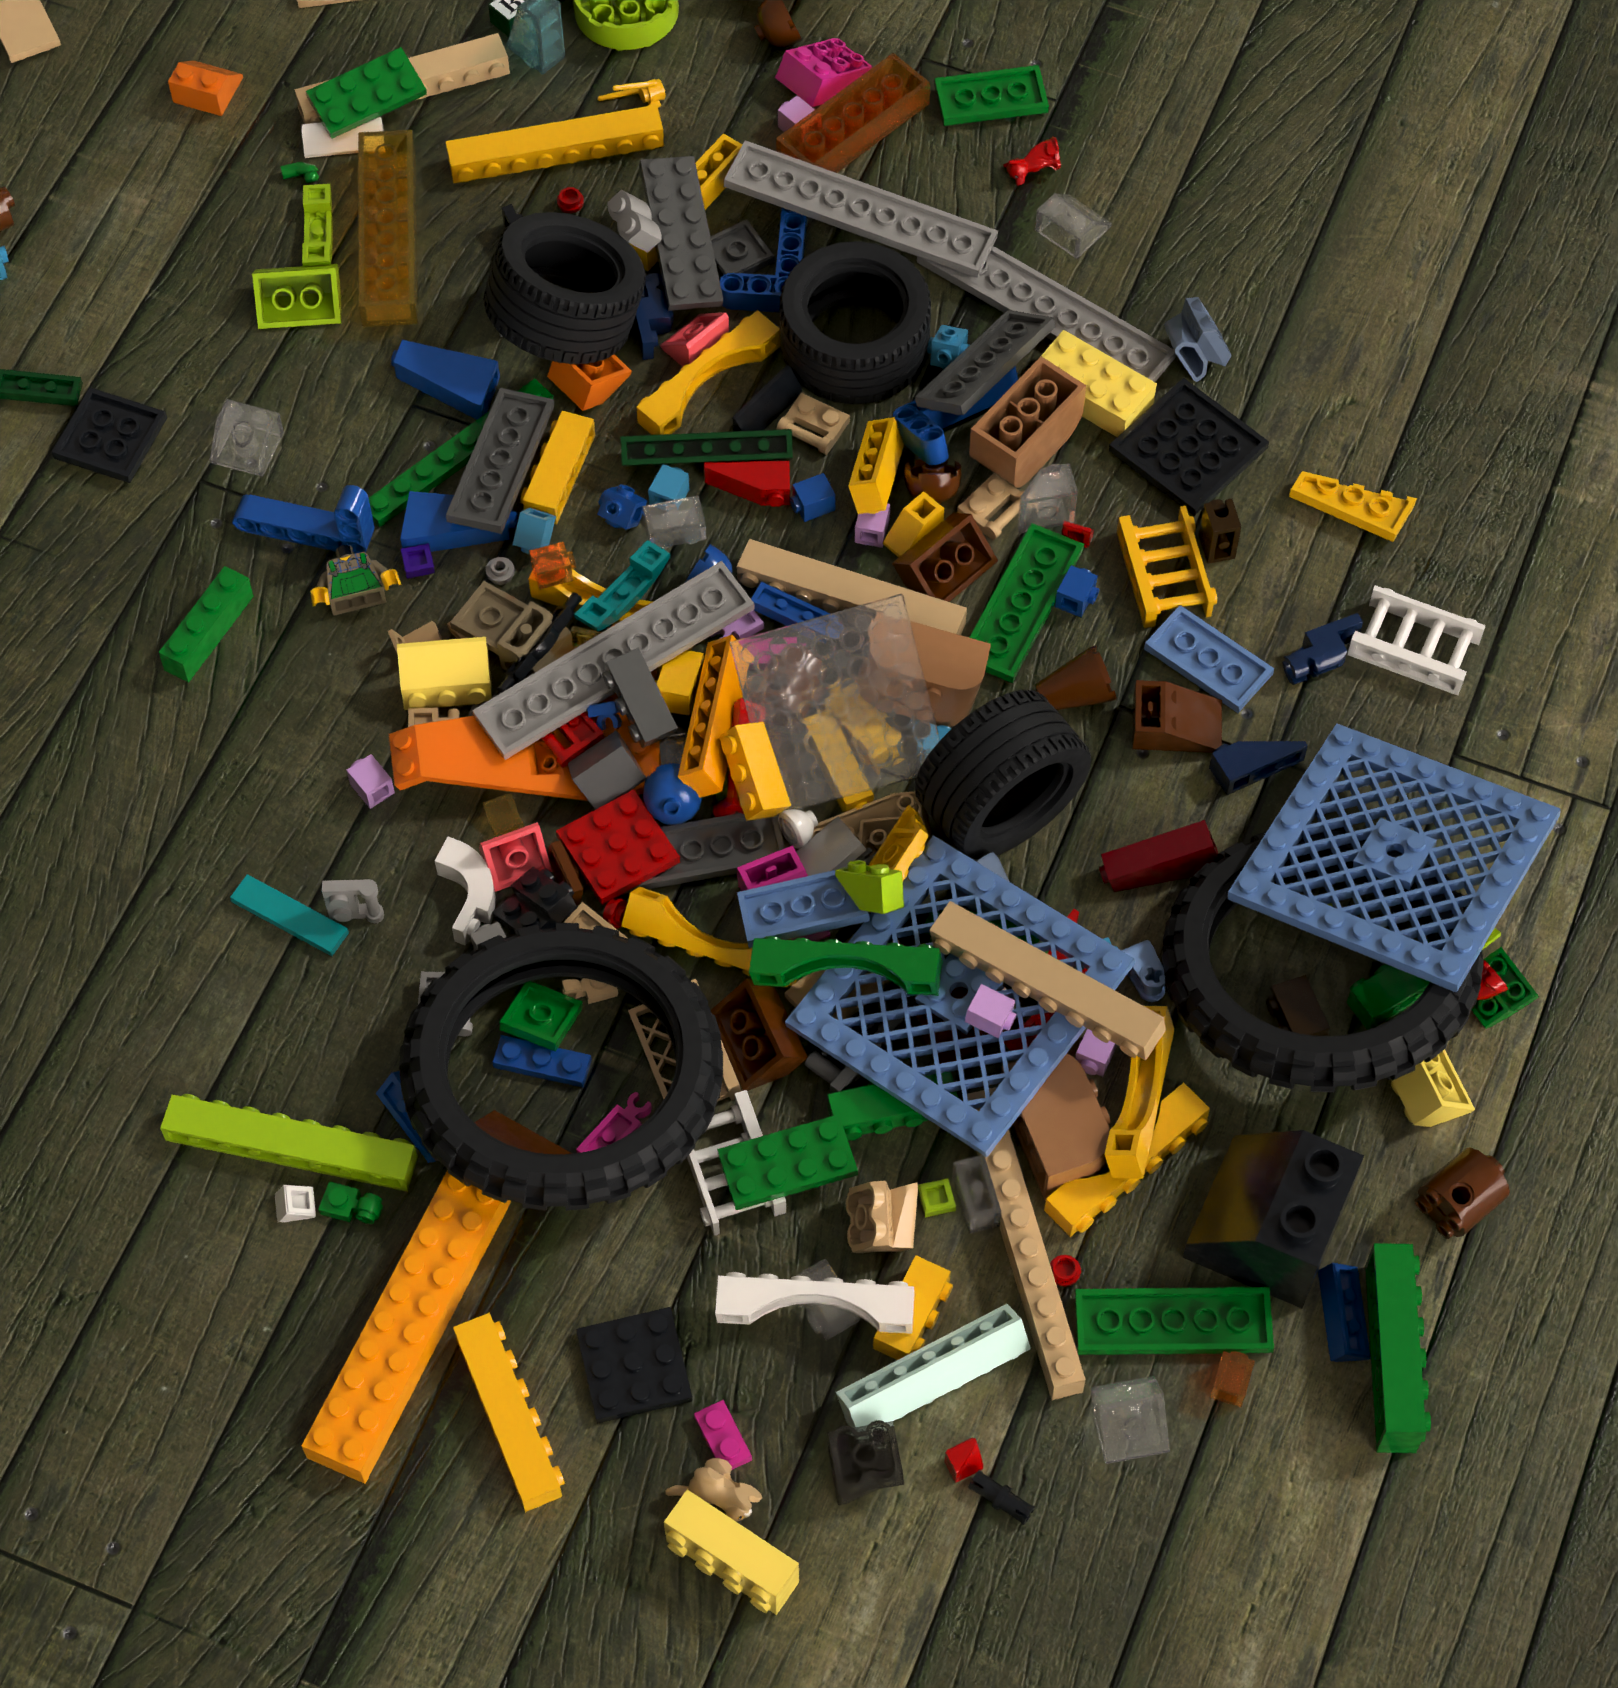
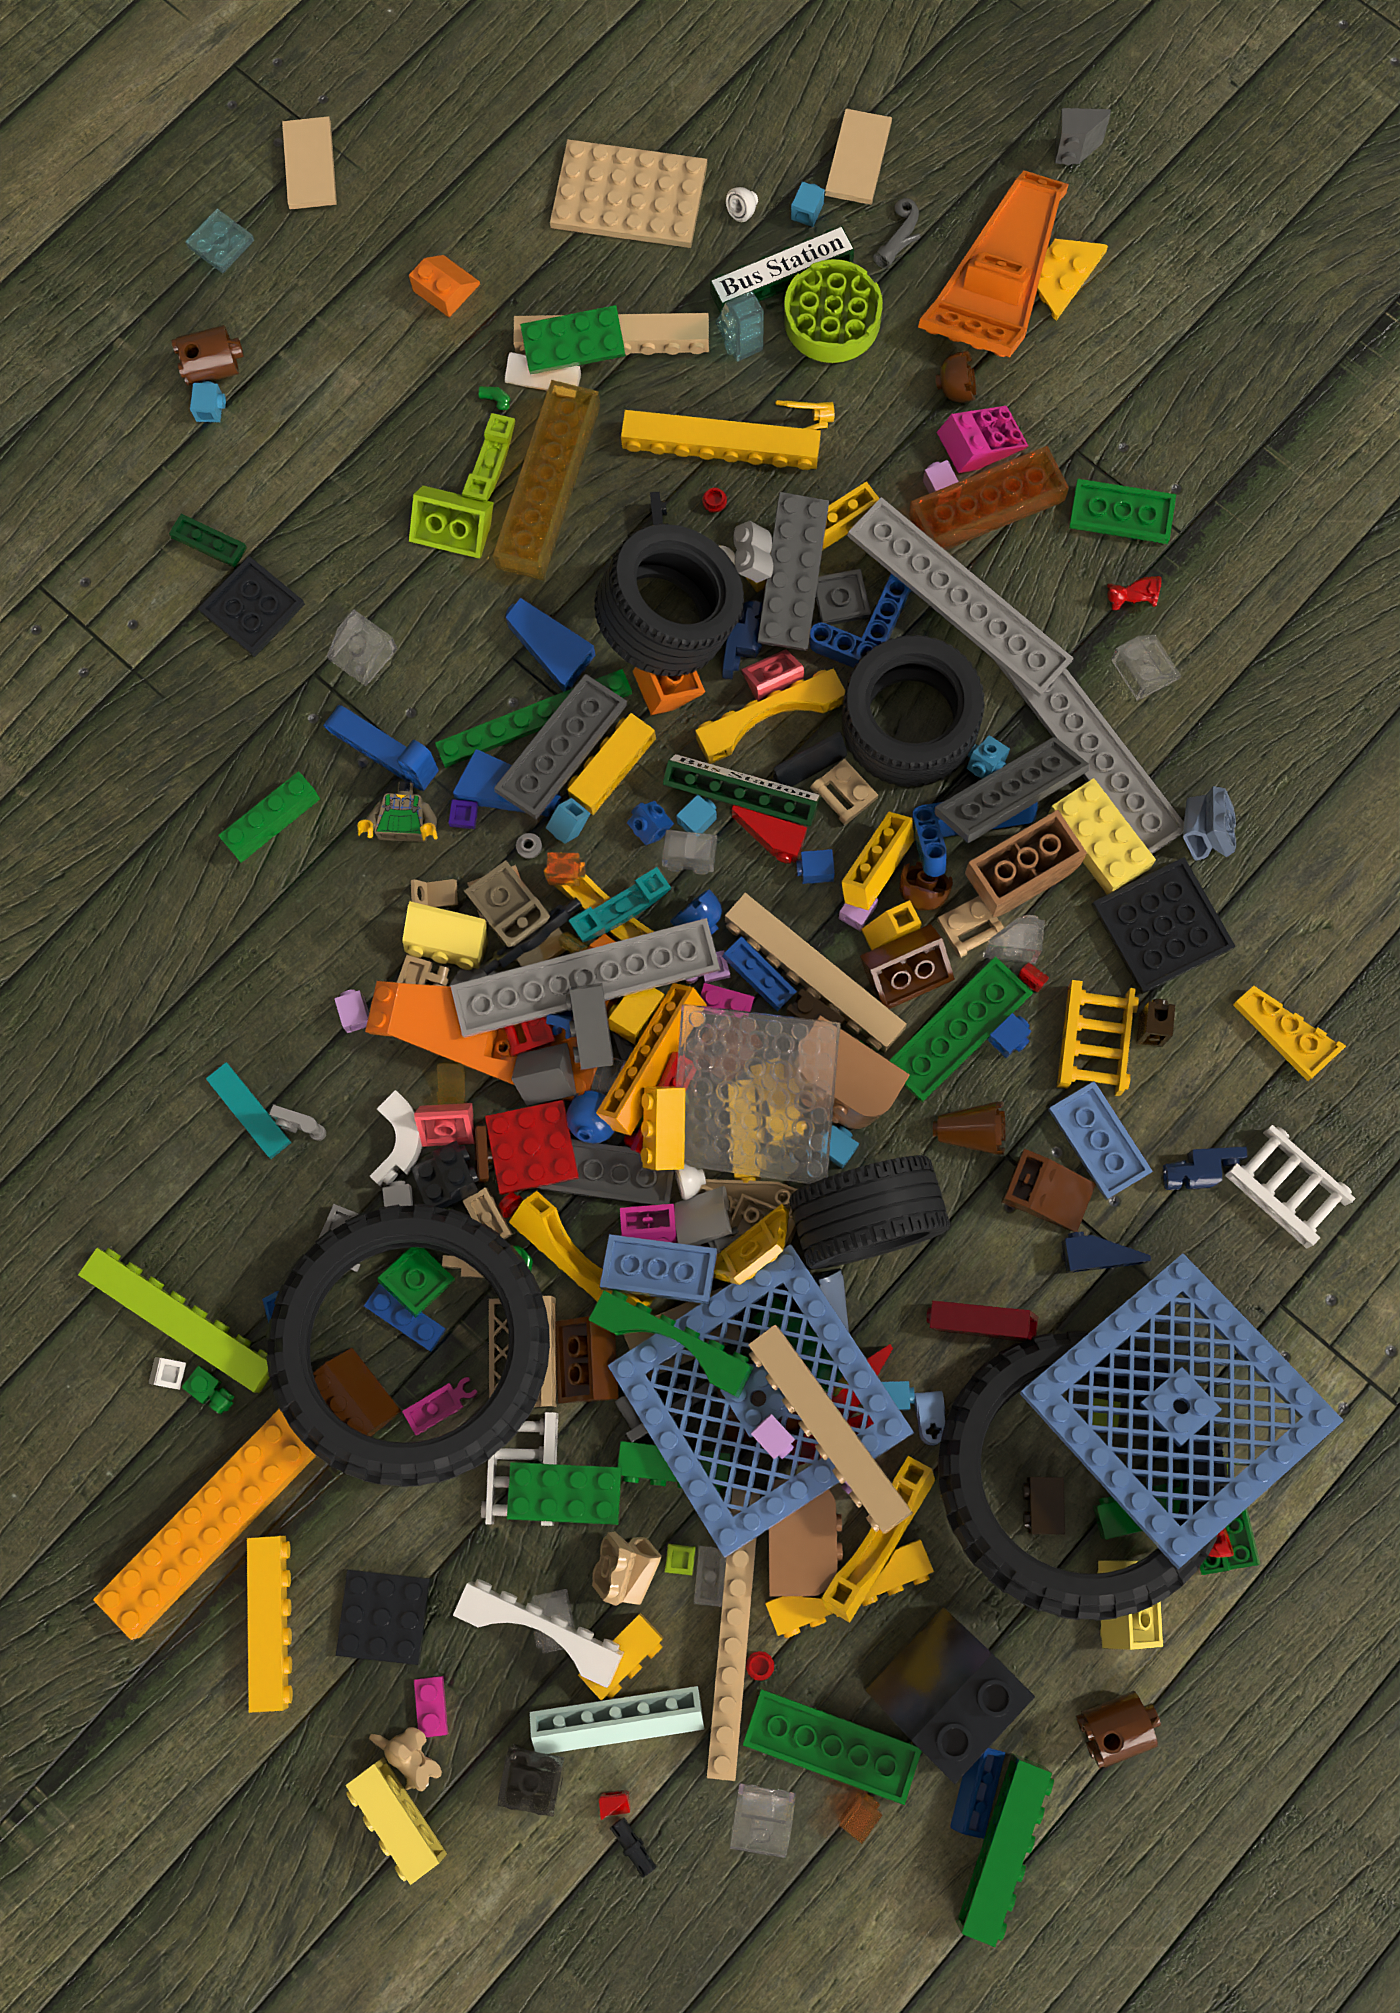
camera: 25 degrees right, 15 degrees up
lime slope [835,860,904,914] -> none

